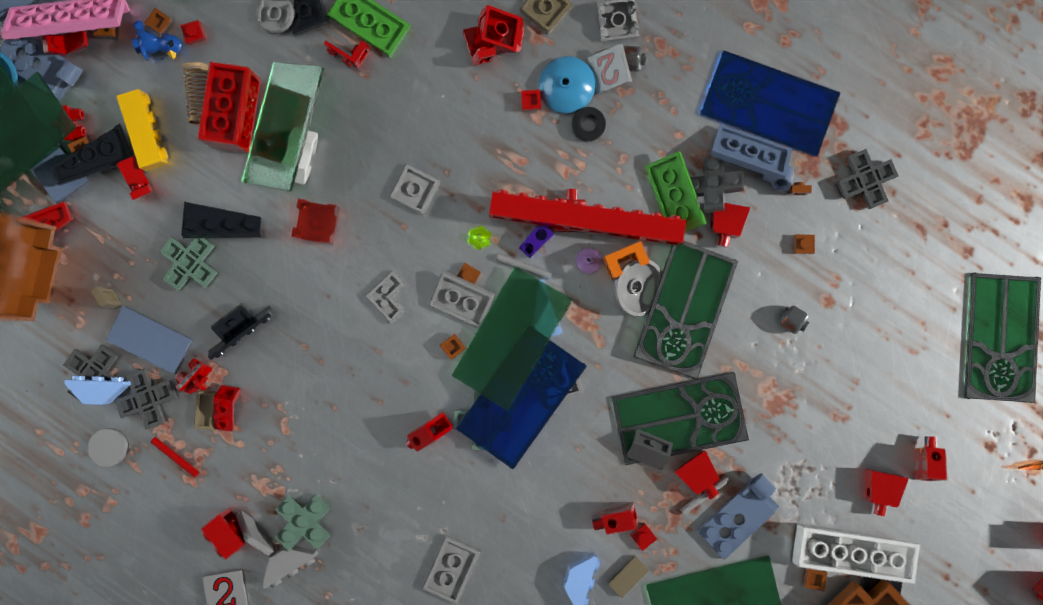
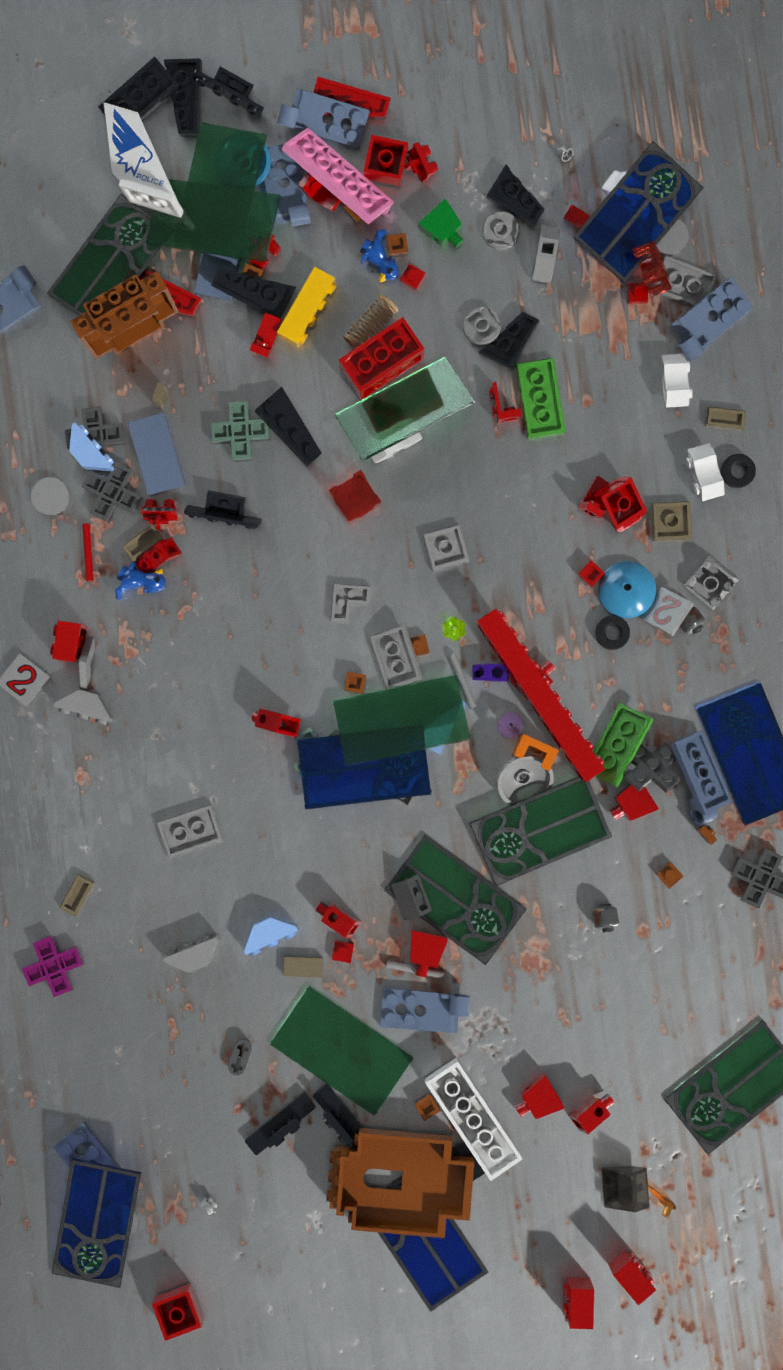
camera: 45 degrees right, 0 degrees up
sand green plate [274,494,331,551] -> none
none -> blue animal [115,562,166,600]
none -> clear smoke slope [602,1166,649,1213]

